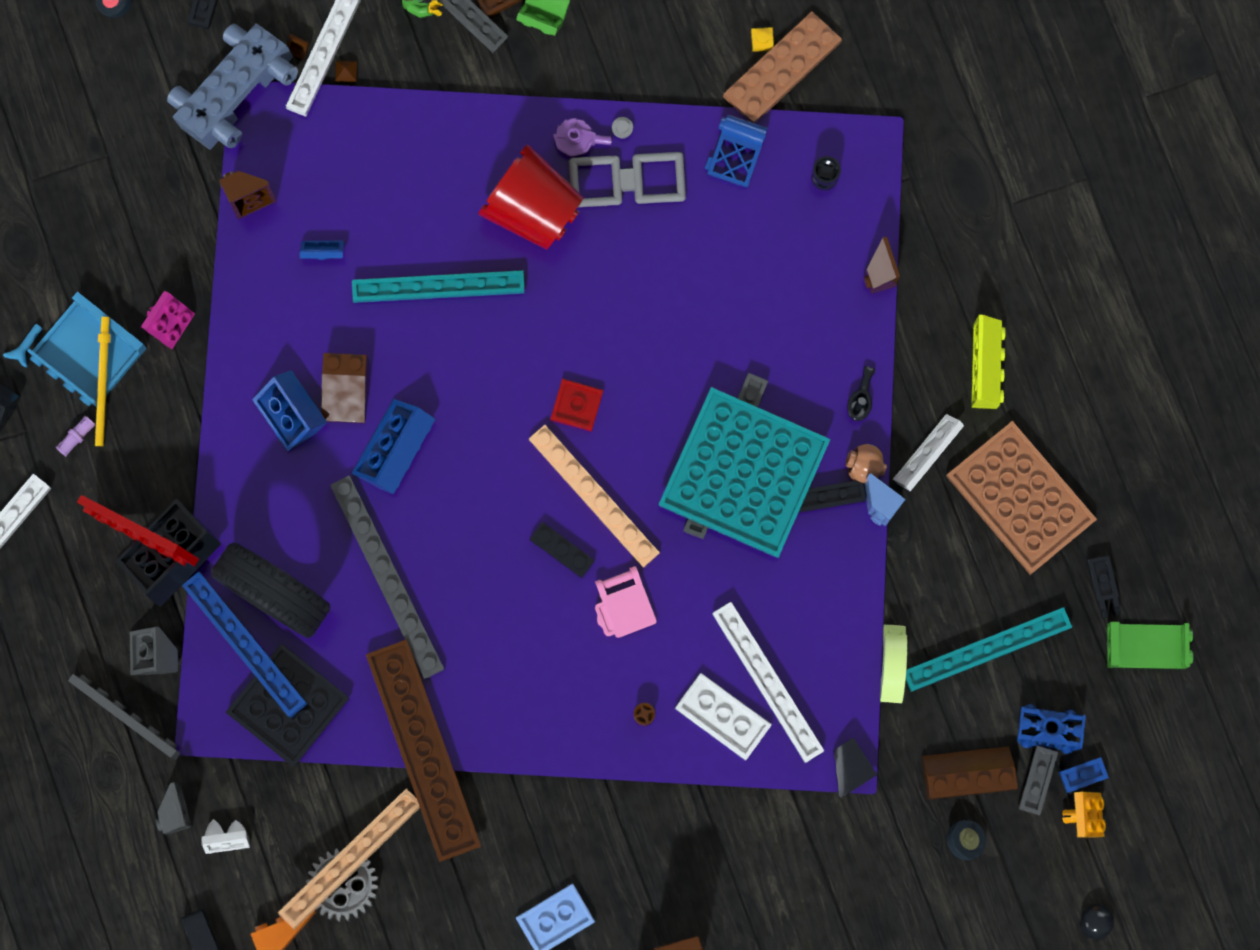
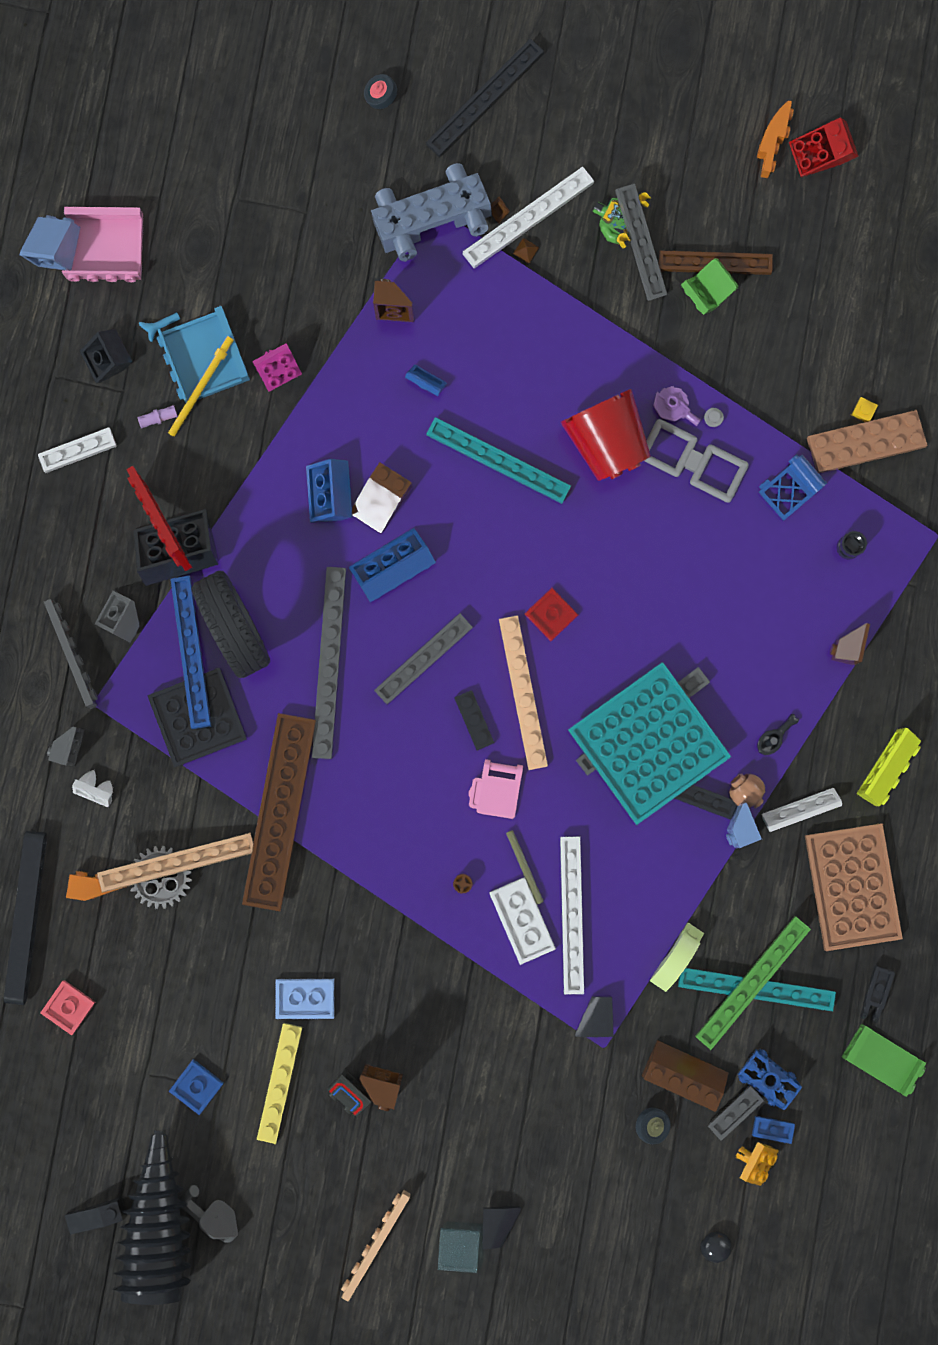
camera: 35 degrees right, 5 degrees up
none -> dark grey plate [374,614,473,705]
none -> olive bar [506,830,544,904]
none -> bright green plate [695,916,811,1050]

